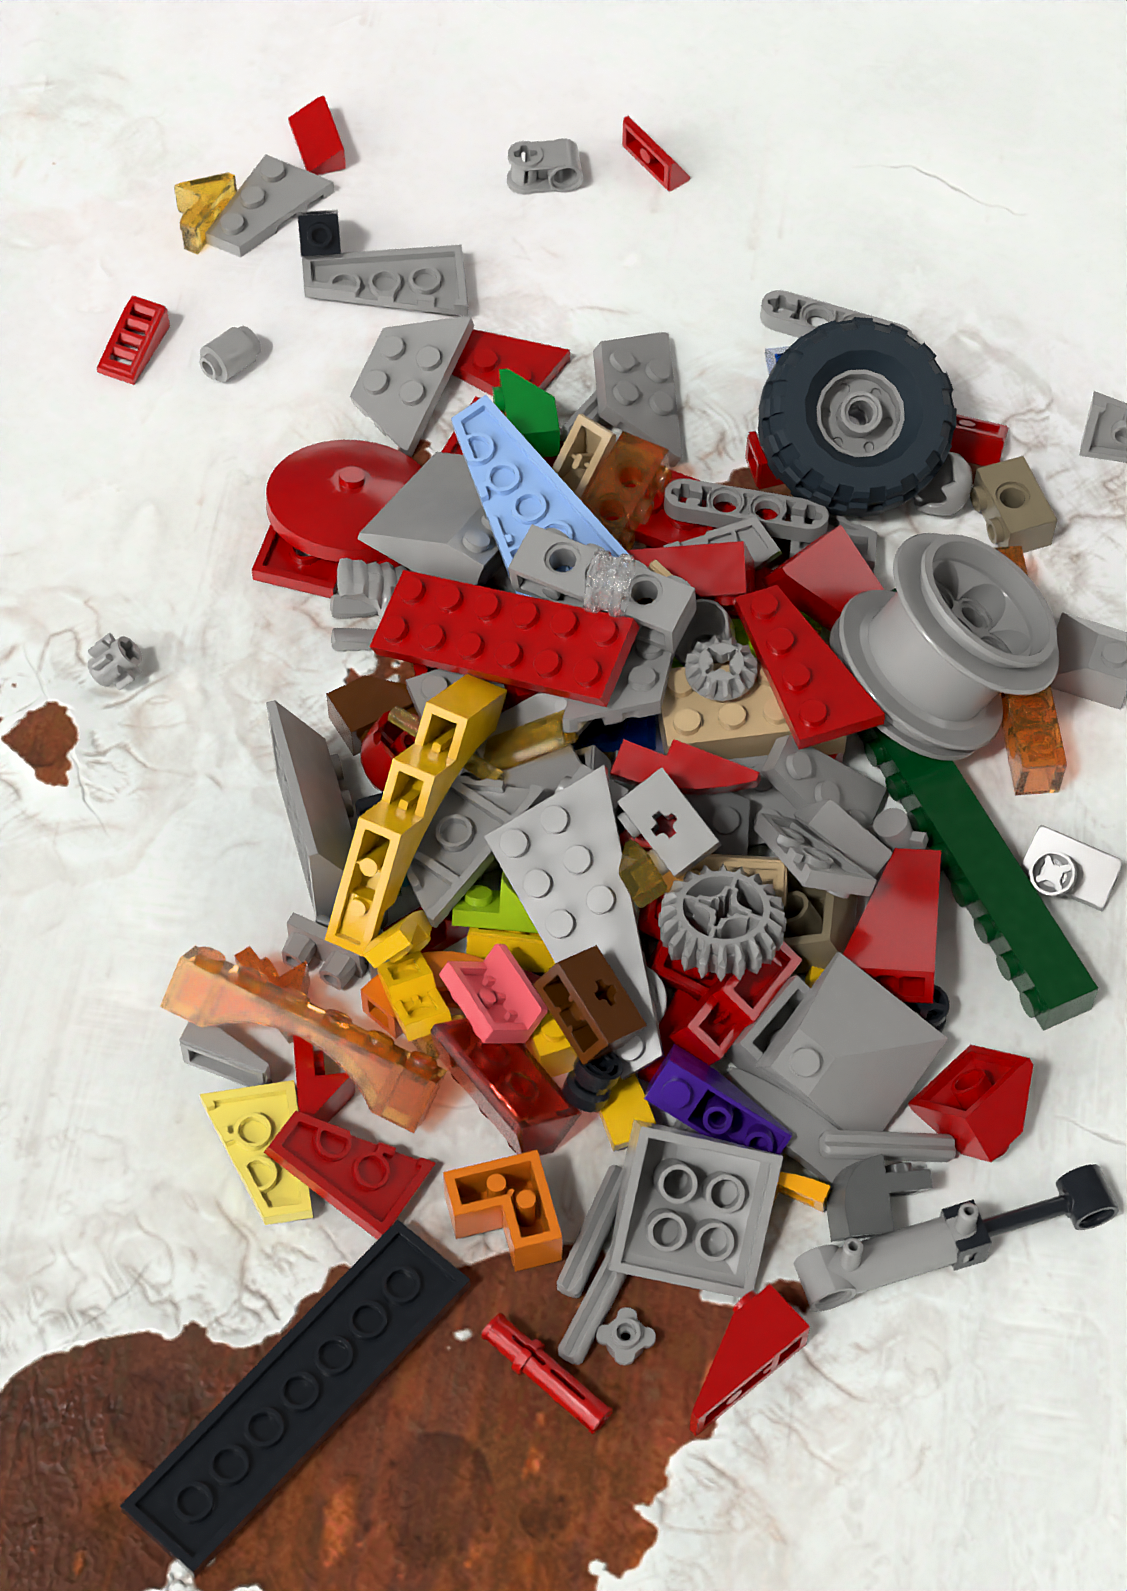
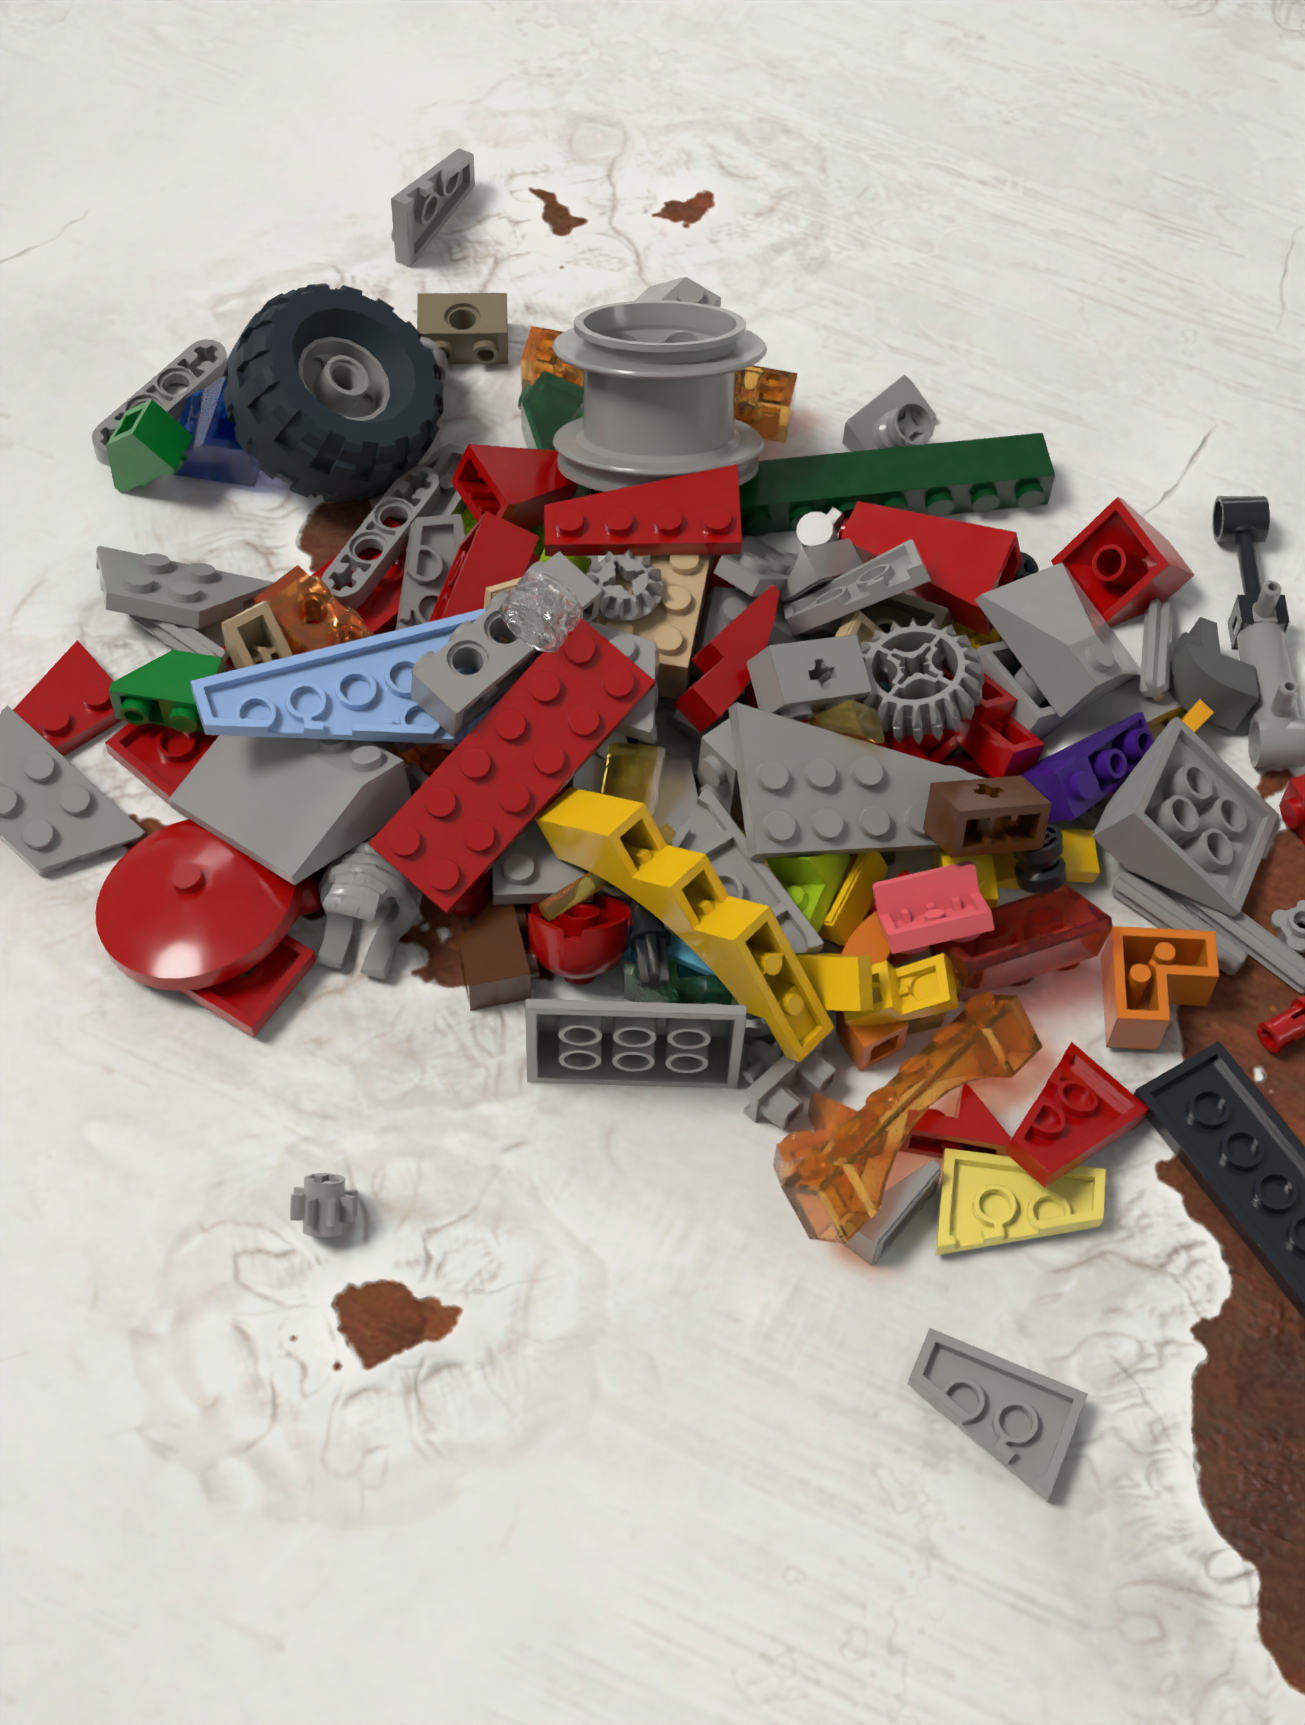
camera: 75 degrees left, 0 degrees up
red slope [745,431,784,490] -> none
none -> green slope [106,399,193,493]
none -> light grey wing [908,1328,1088,1501]

